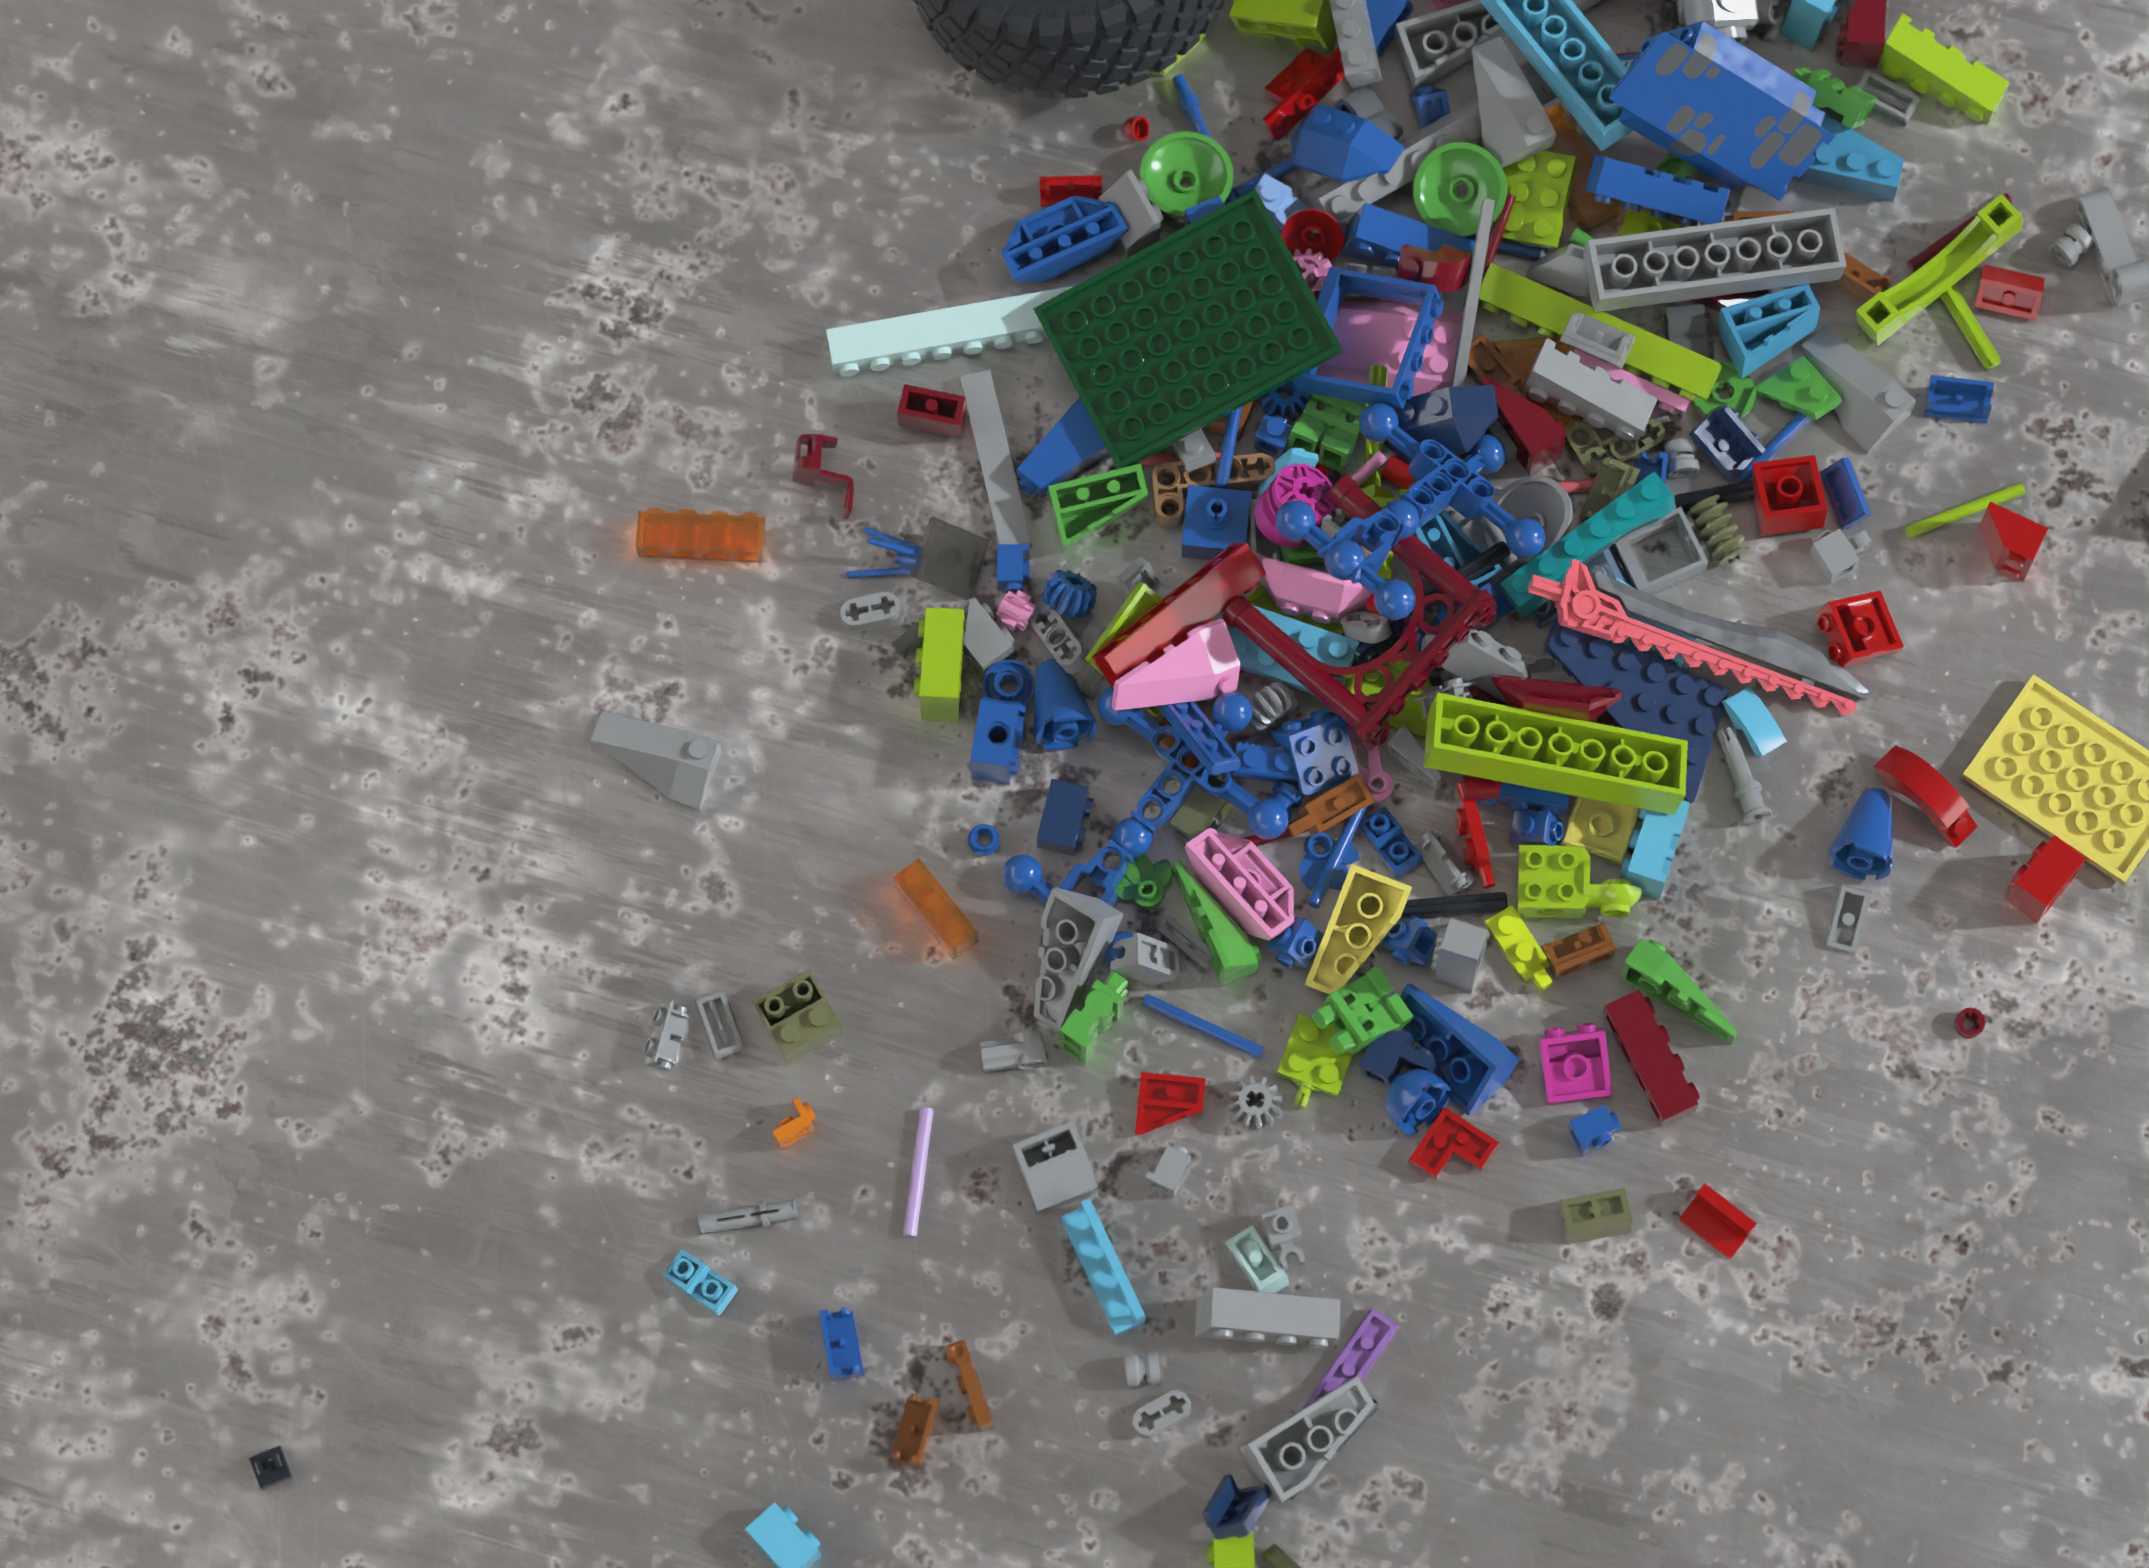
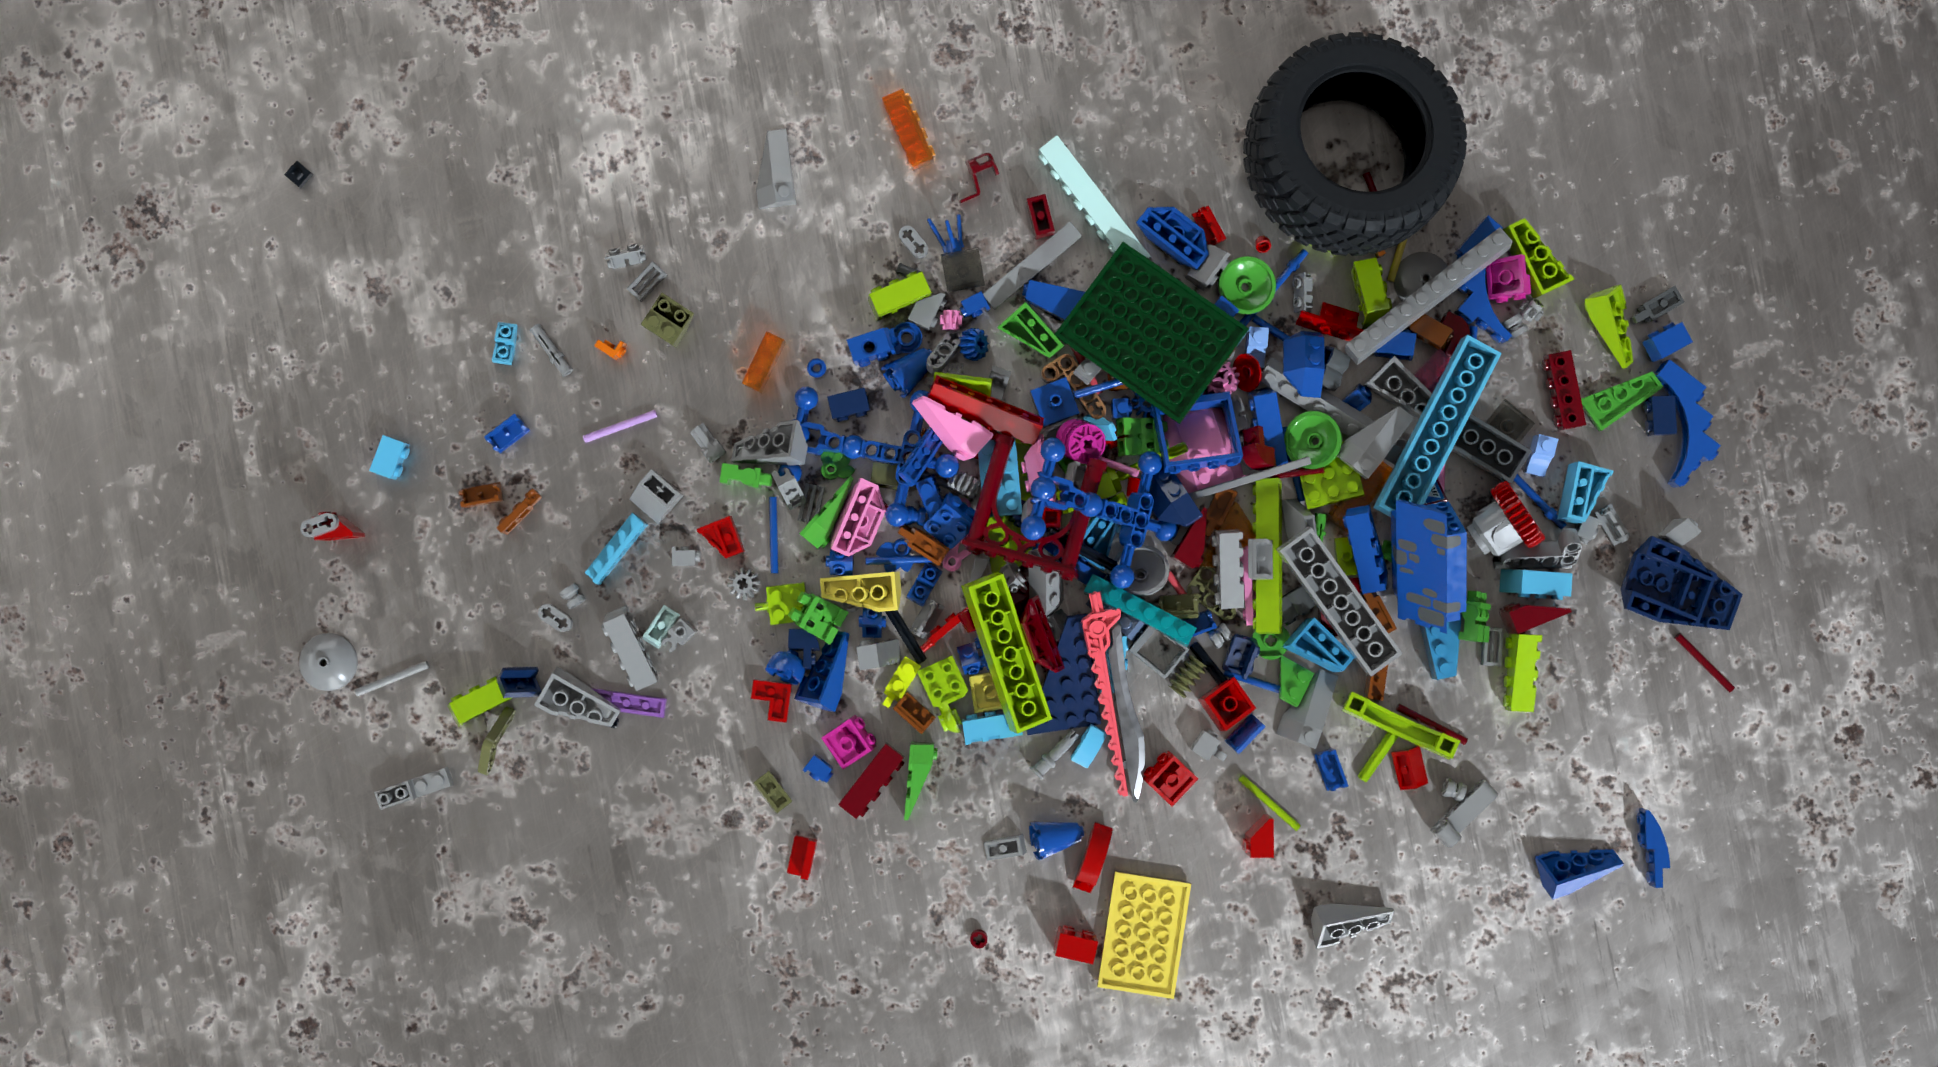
camera: 60 degrees right, 15 degrees up
none -> light grey hinge [1292,272,1313,313]

